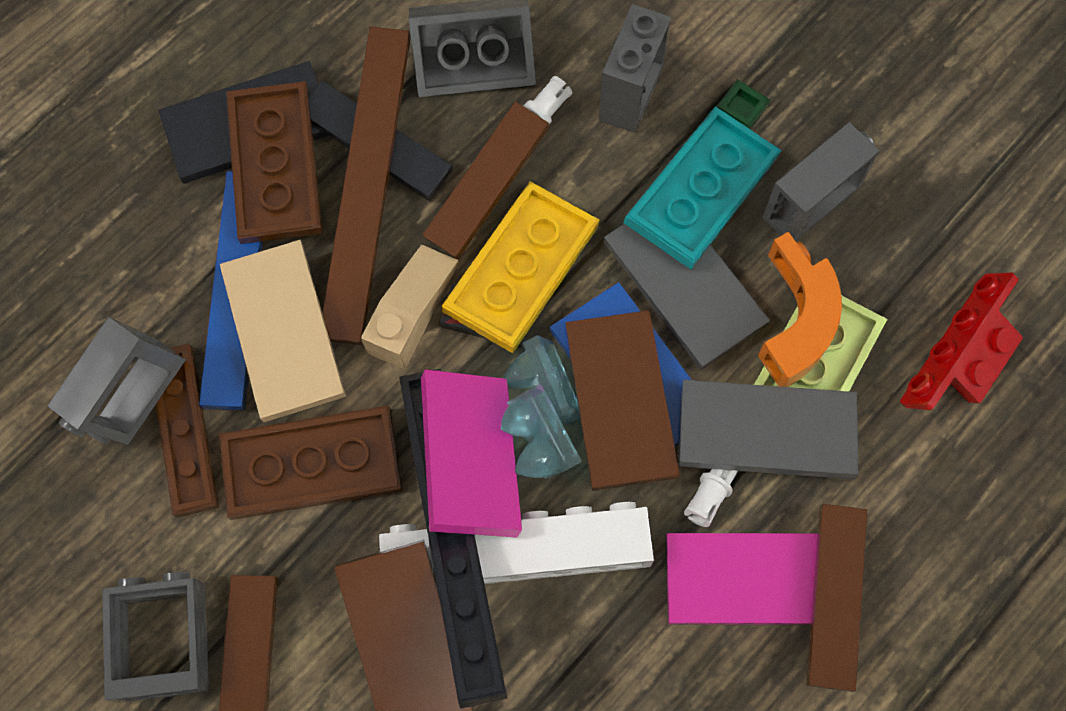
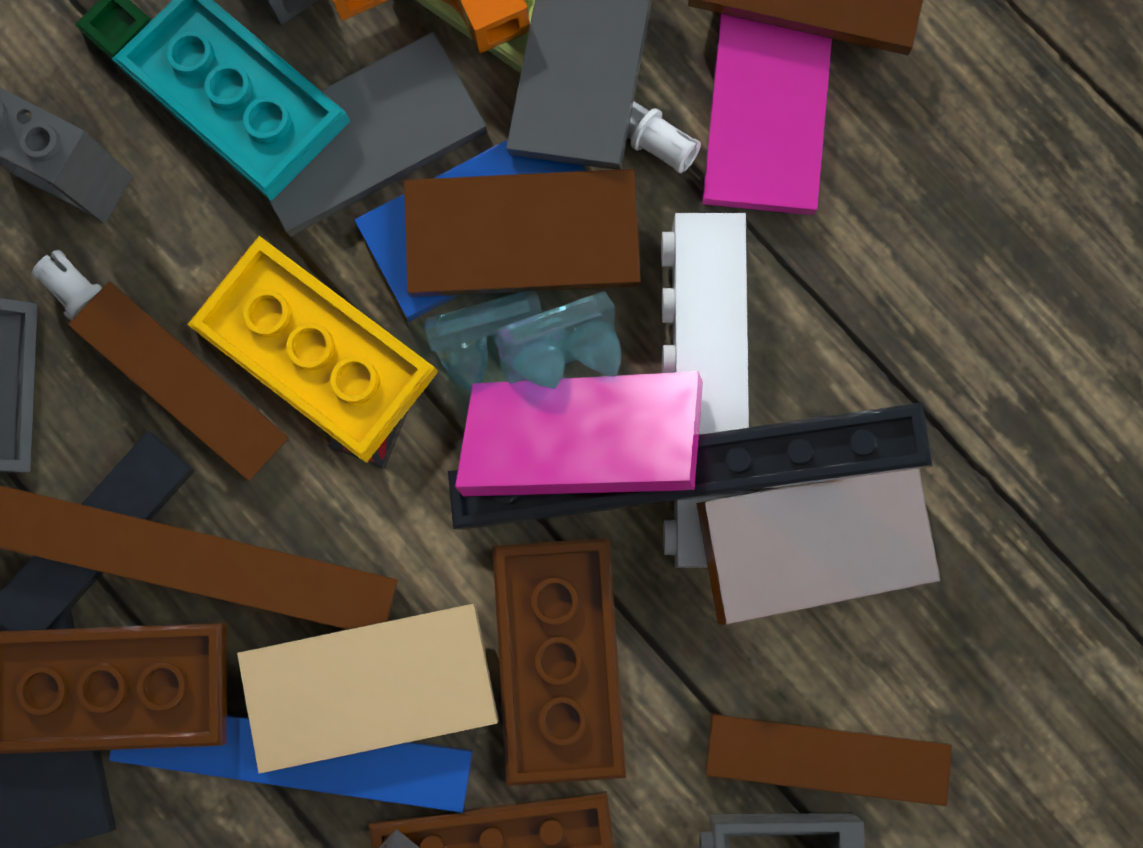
camera: 80 degrees left, 10 degrees up
tan slope [361,244,459,370] -> none

